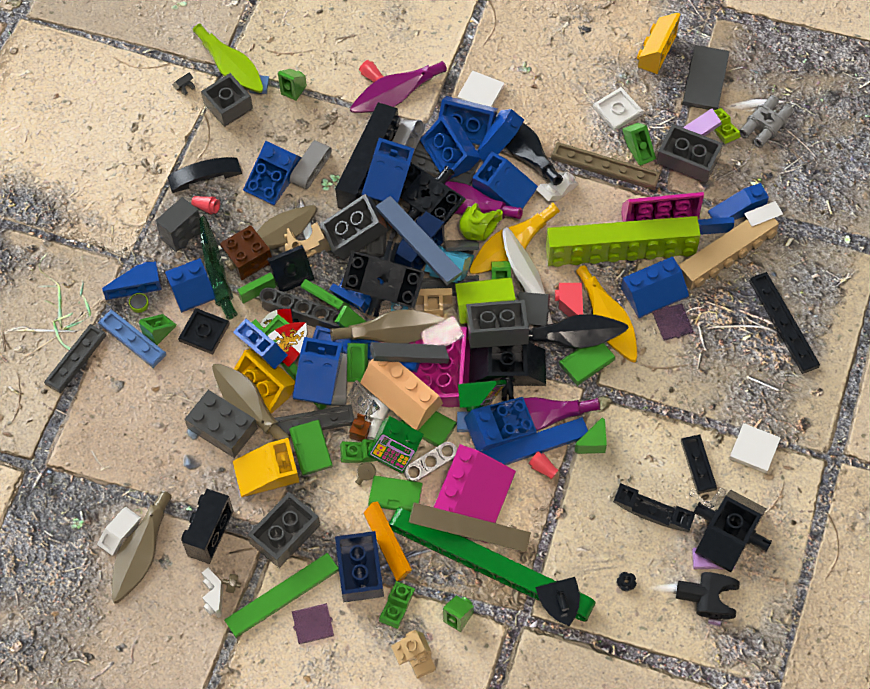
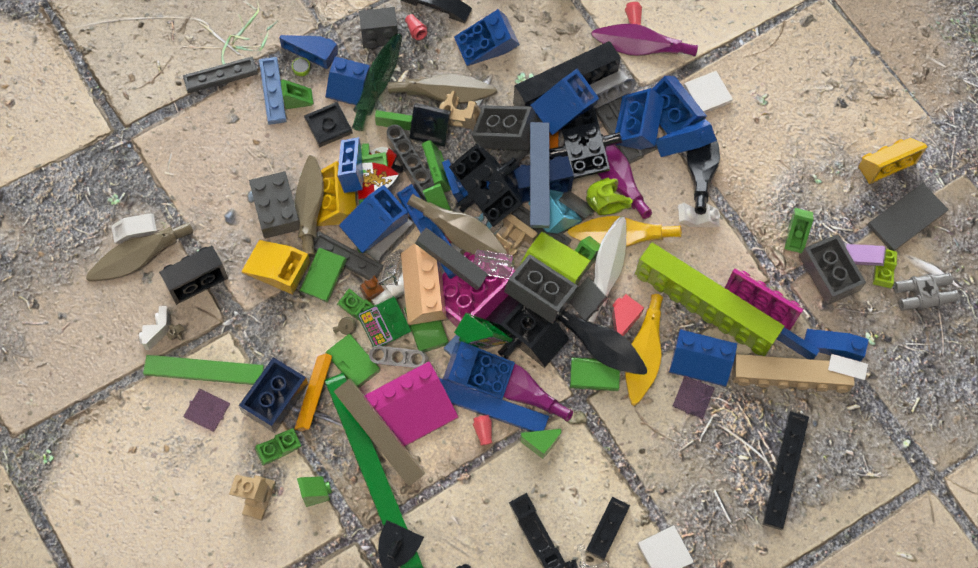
camera: 35 degrees right, 5 degrees up
reddish brown bracket [220,226,272,280] -> none
dark grey brick [247,492,320,568] -> none
light grey beam [290,140,332,189] -> none
bright green tile [347,343,368,382] -> none
blue slope [472,152,538,209] -> none
dark tan tile [551,142,661,191] -> none
white tile [593,87,643,132] -> none

